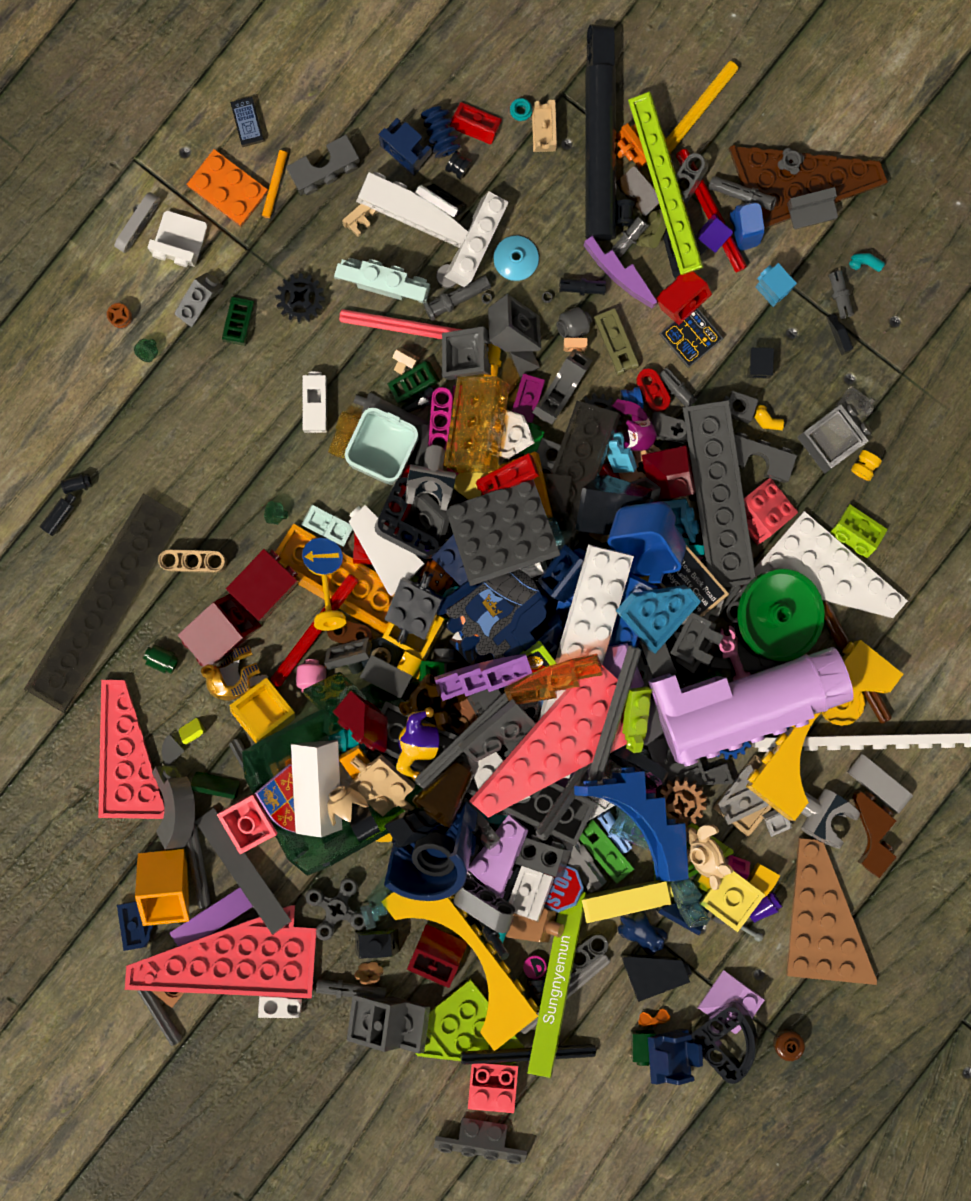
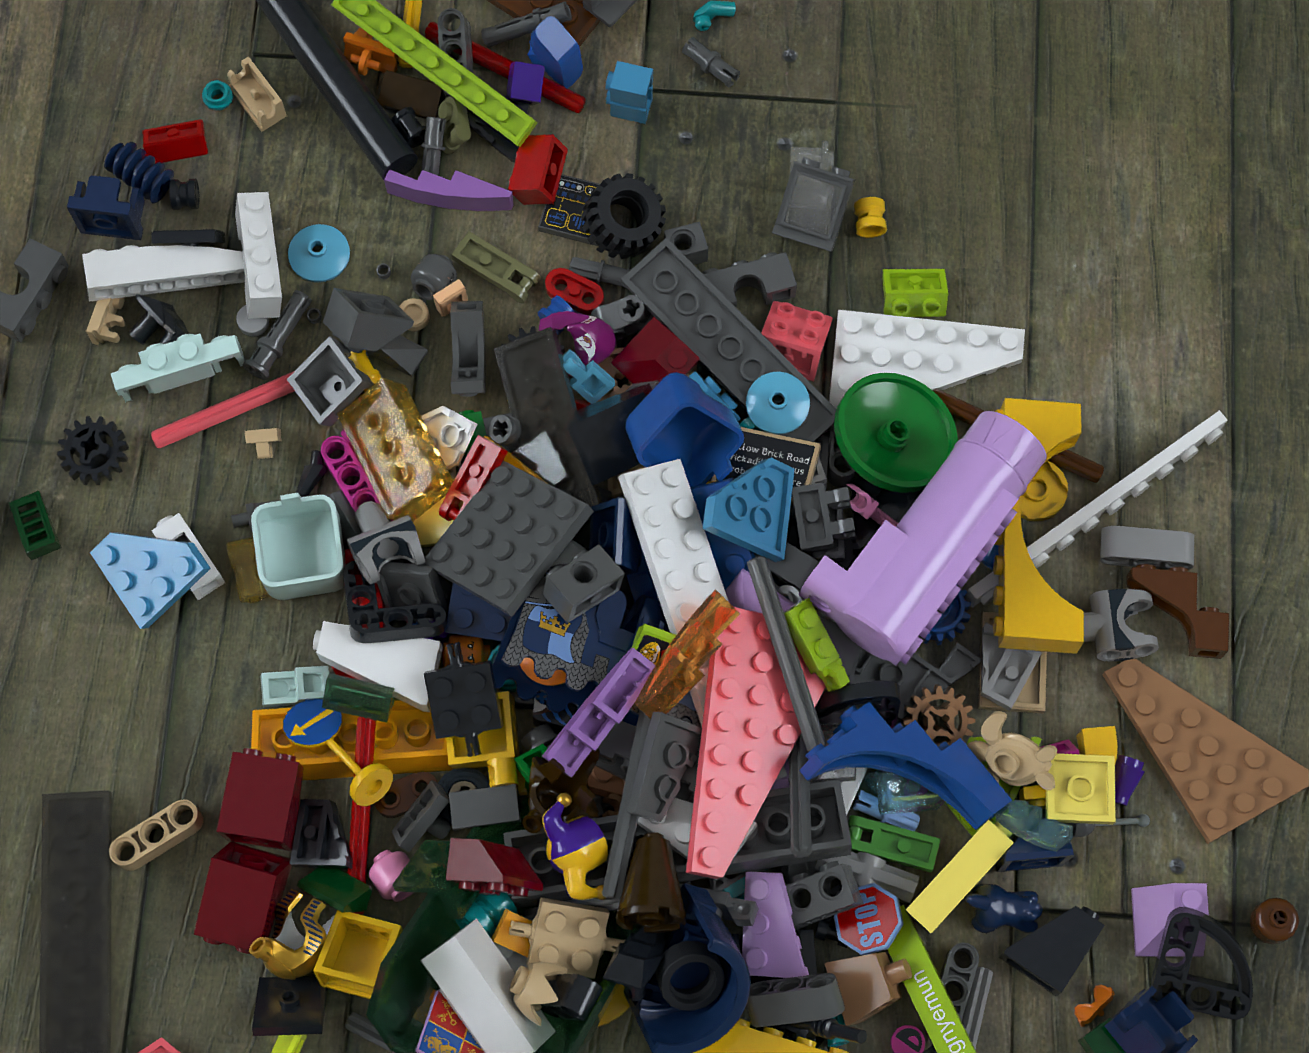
camera: 30 degrees left, 15 degrees down
dark green brick [143,644,179,674] -> none
clear green tile [264,501,288,525] -> none
dark green slope [387,361,440,404] -> none
white plate [509,866,554,922] -> none
magenta plate [512,374,545,423] -> none
black pin [559,277,606,296] -> none
black panel [747,347,774,379] -> none
yellow arm [754,405,784,430] -> none
light grey tile [762,810,792,837] -> none
black tile [826,314,853,356] -> none
none -> plate [90,532,211,629]
none -> black connector [128,294,190,345]
none -> black plate [252,976,328,1036]
none -> black wing [290,799,353,869]
none -> dark green slope [297,868,372,913]
none -> clear green panel [322,673,395,723]
none -> tan tile [399,298,430,331]
none -> dark grey bush [489,415,521,445]
none -> dark grey brick [542,545,625,623]
none -> black tyre [581,173,666,259]
none -> medium azure dish [746,372,810,435]

